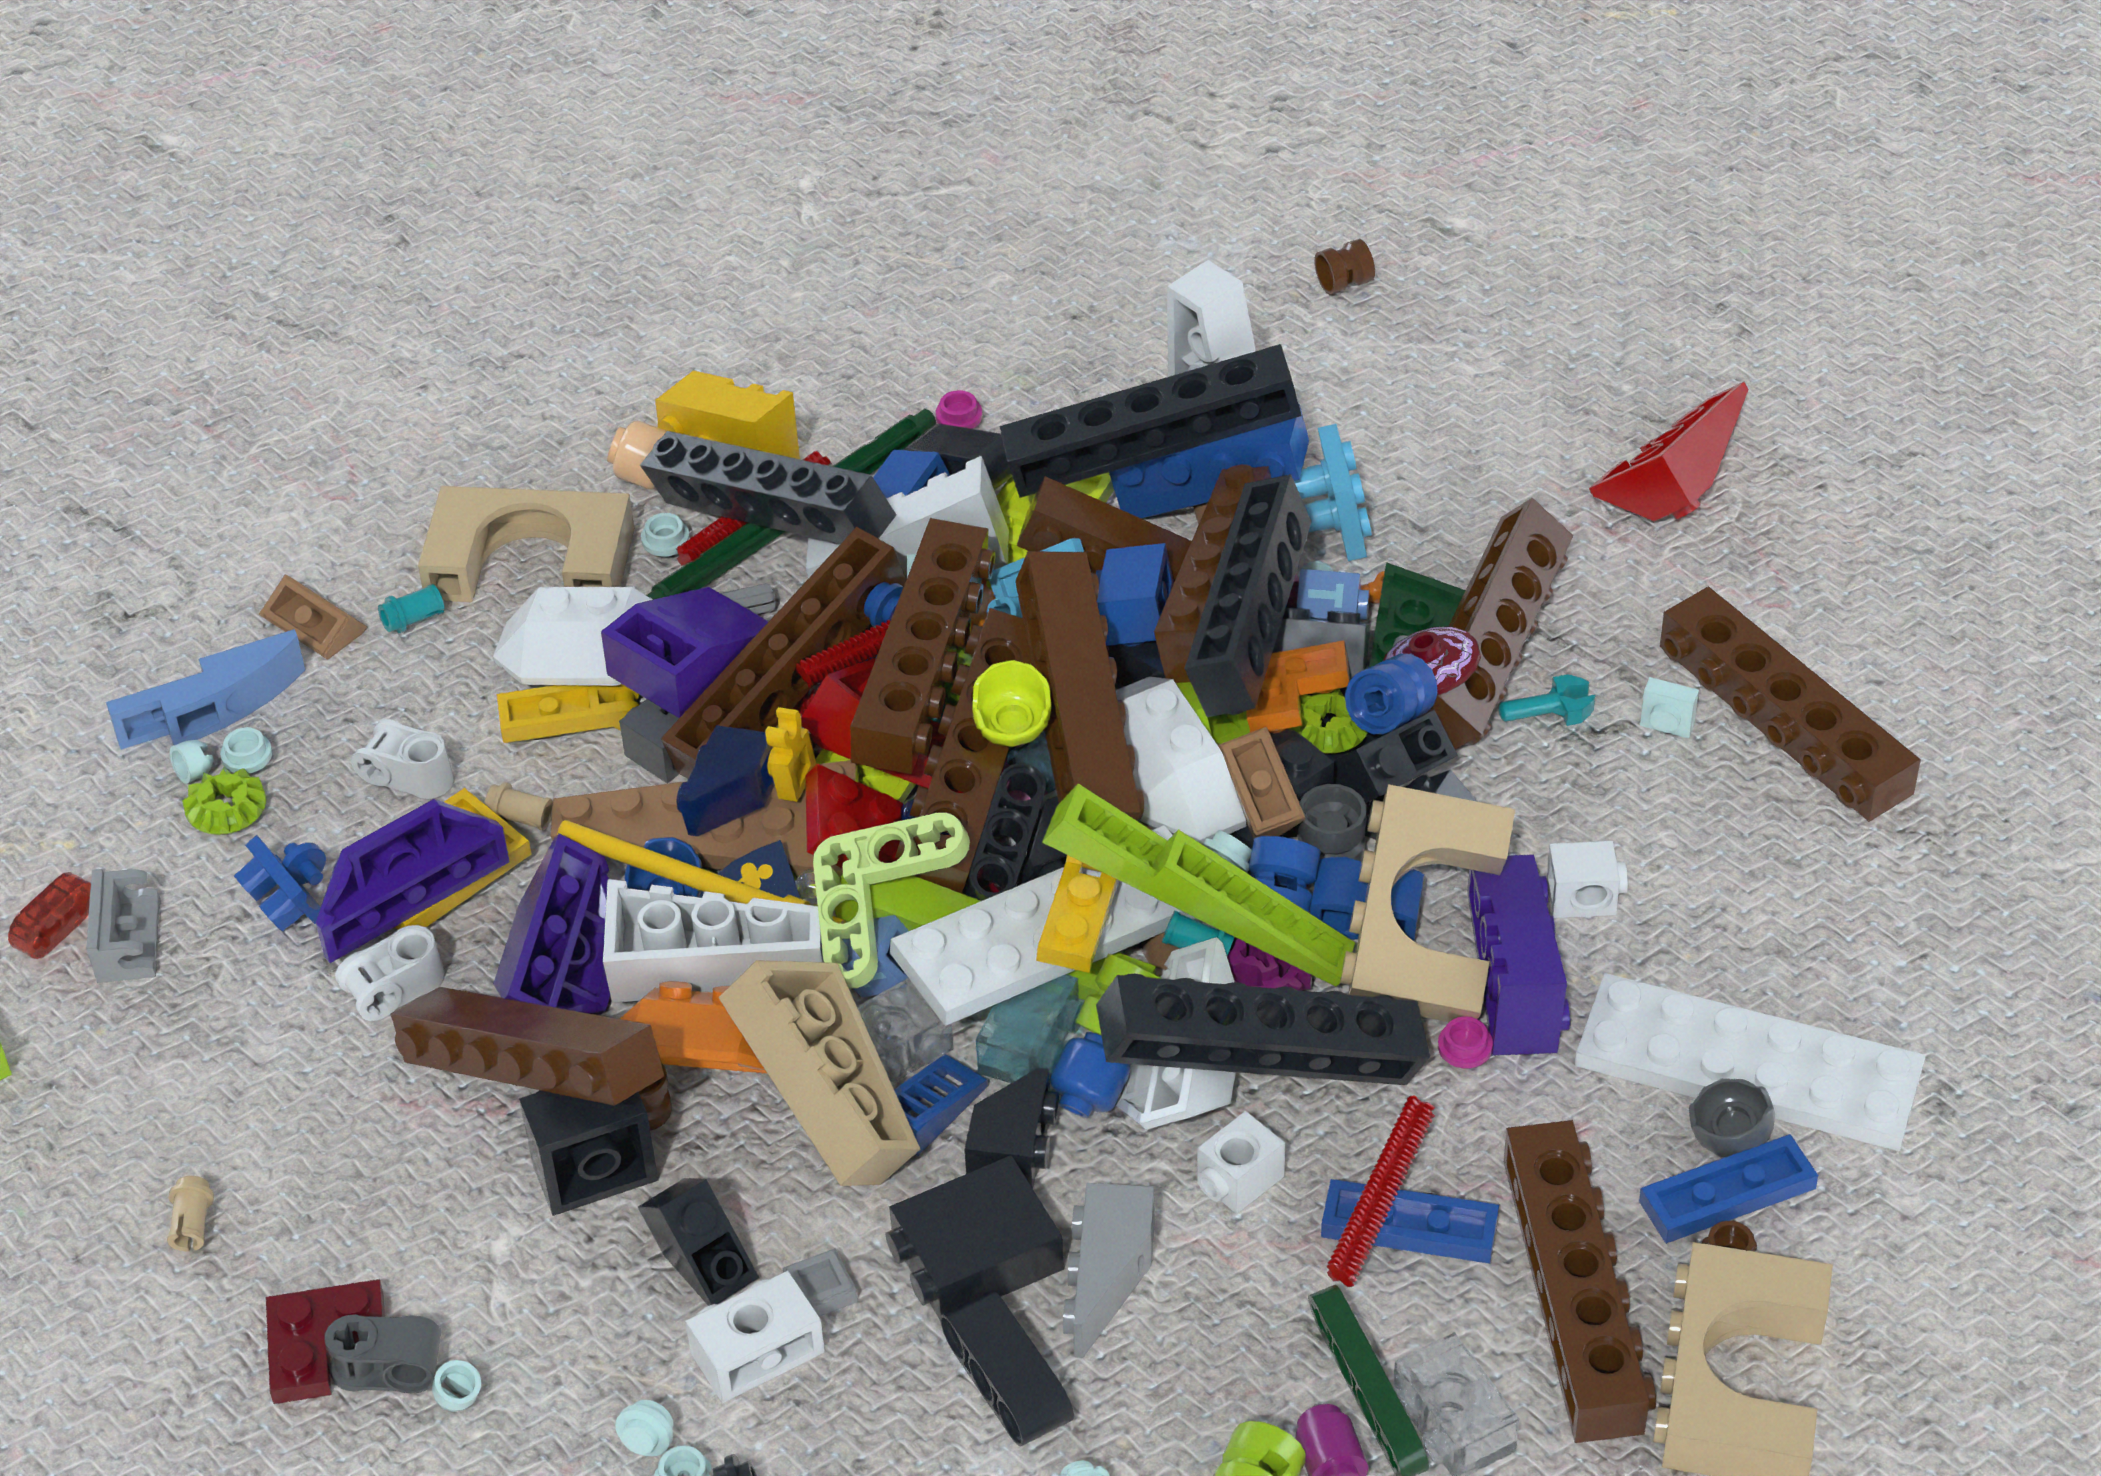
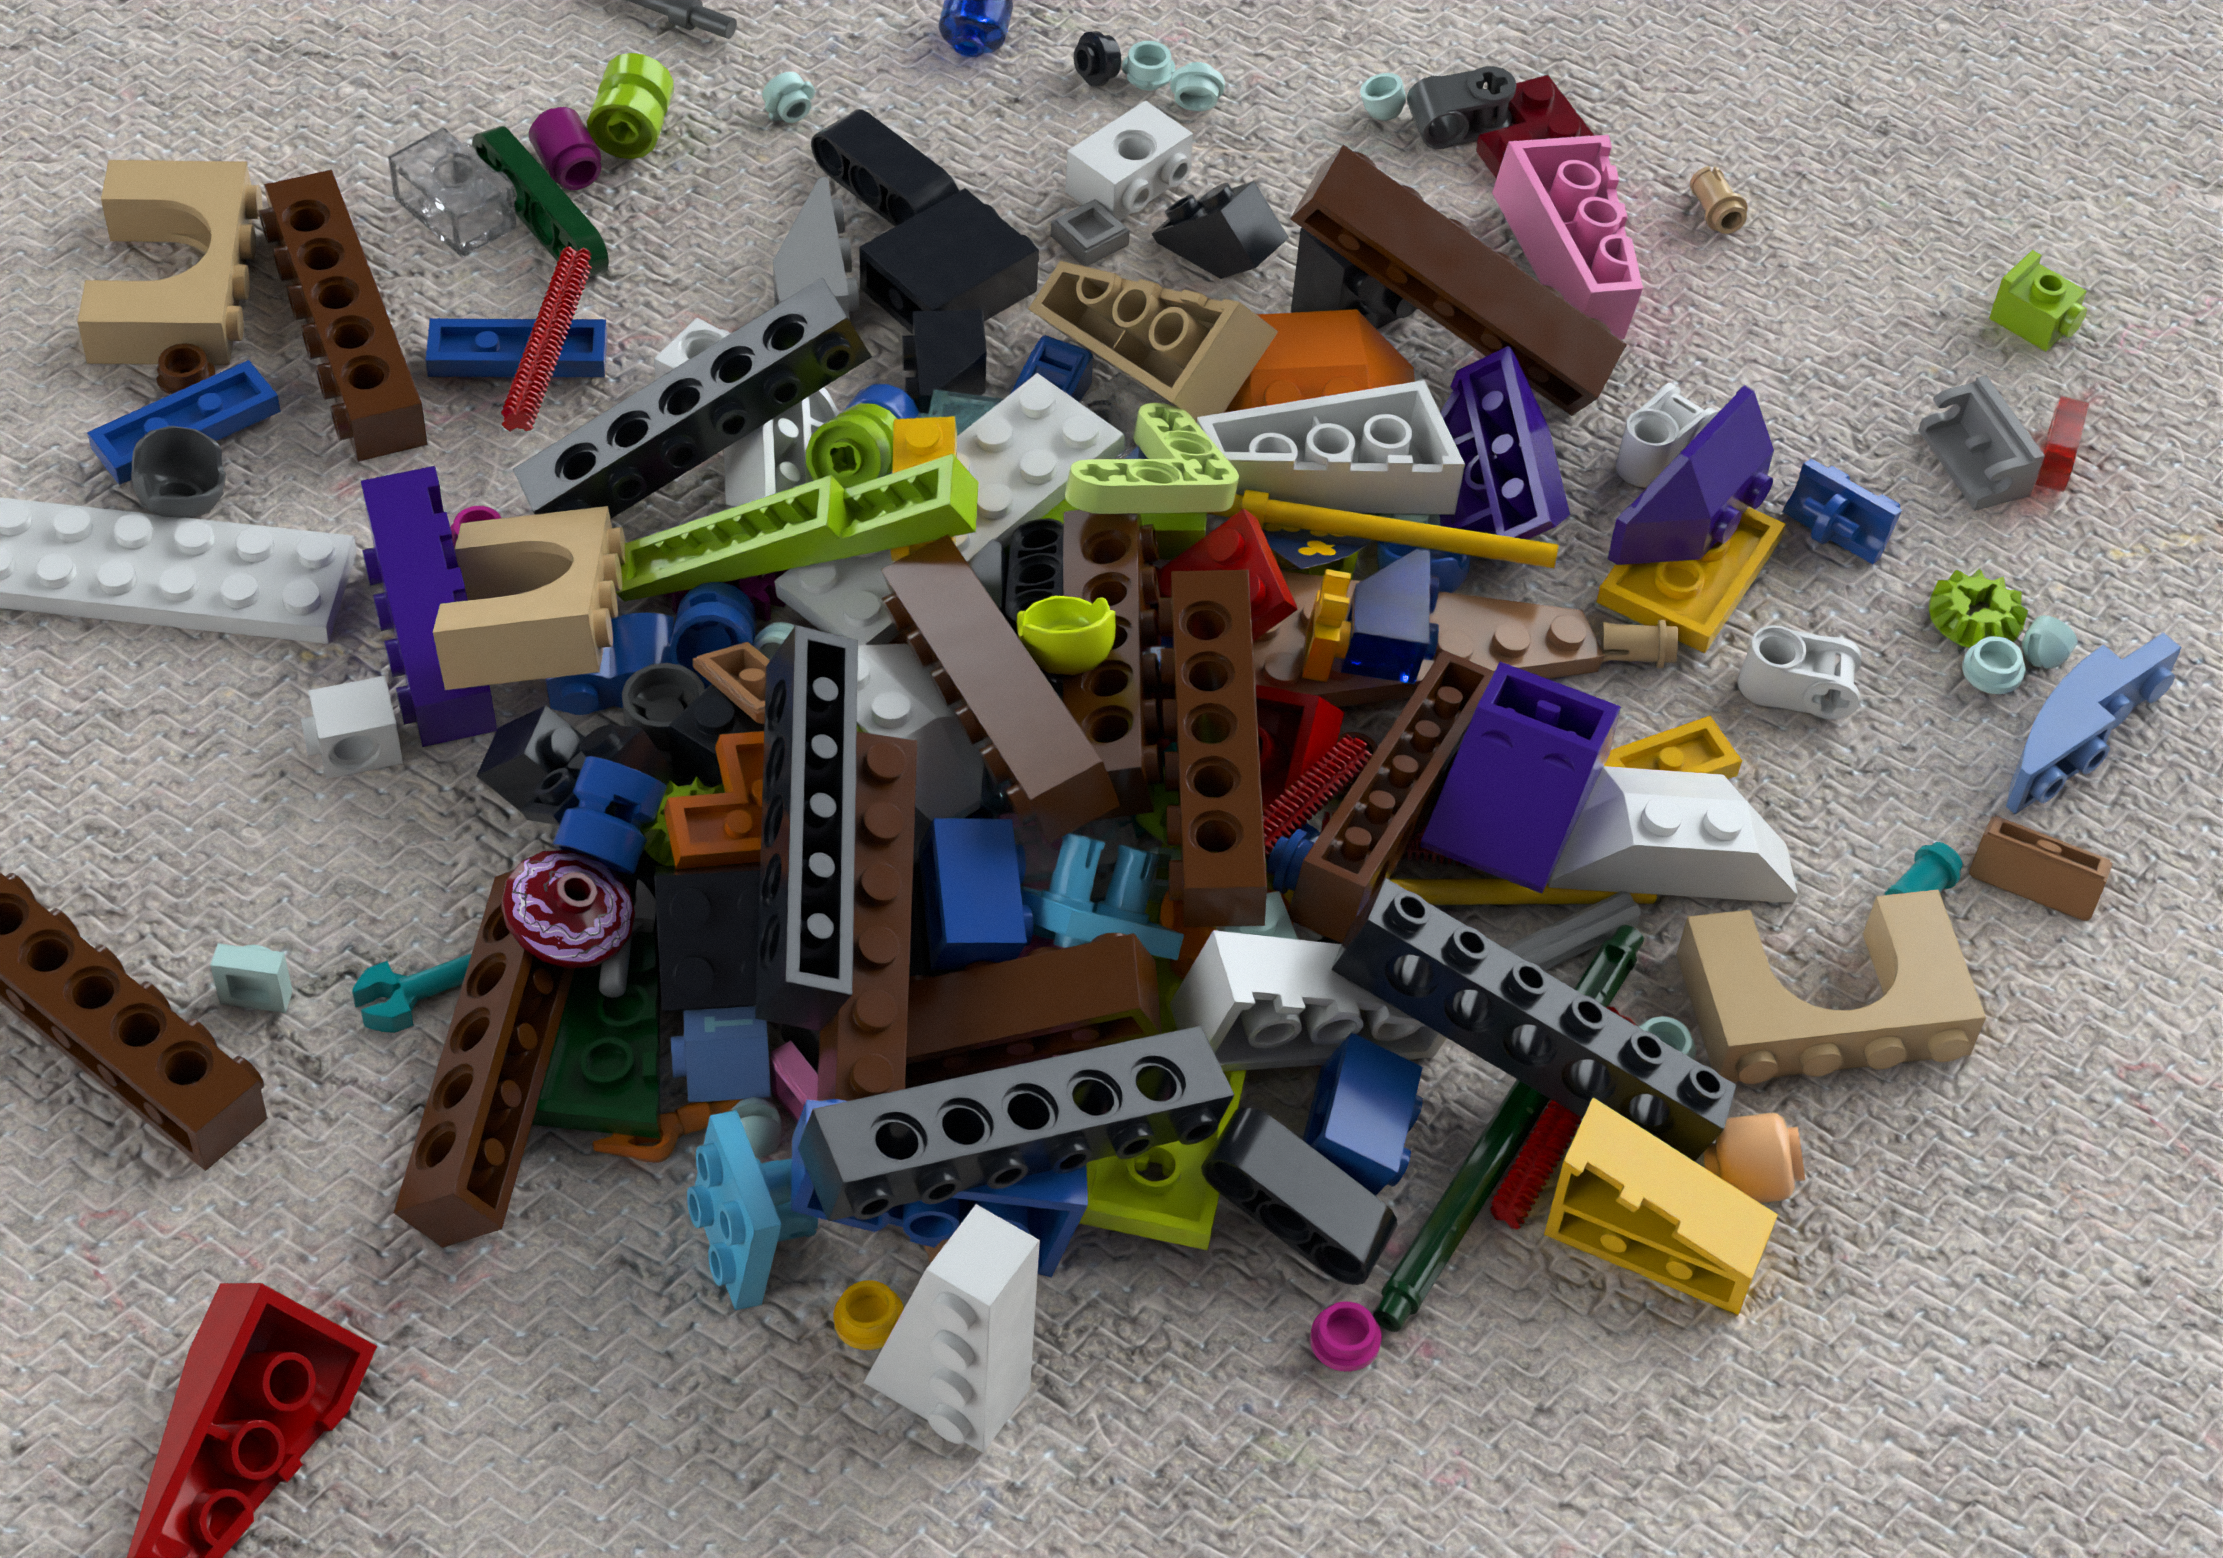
camera: 160 degrees right, 5 degrees up
none -> bright pink wedge [1492,135,1643,340]

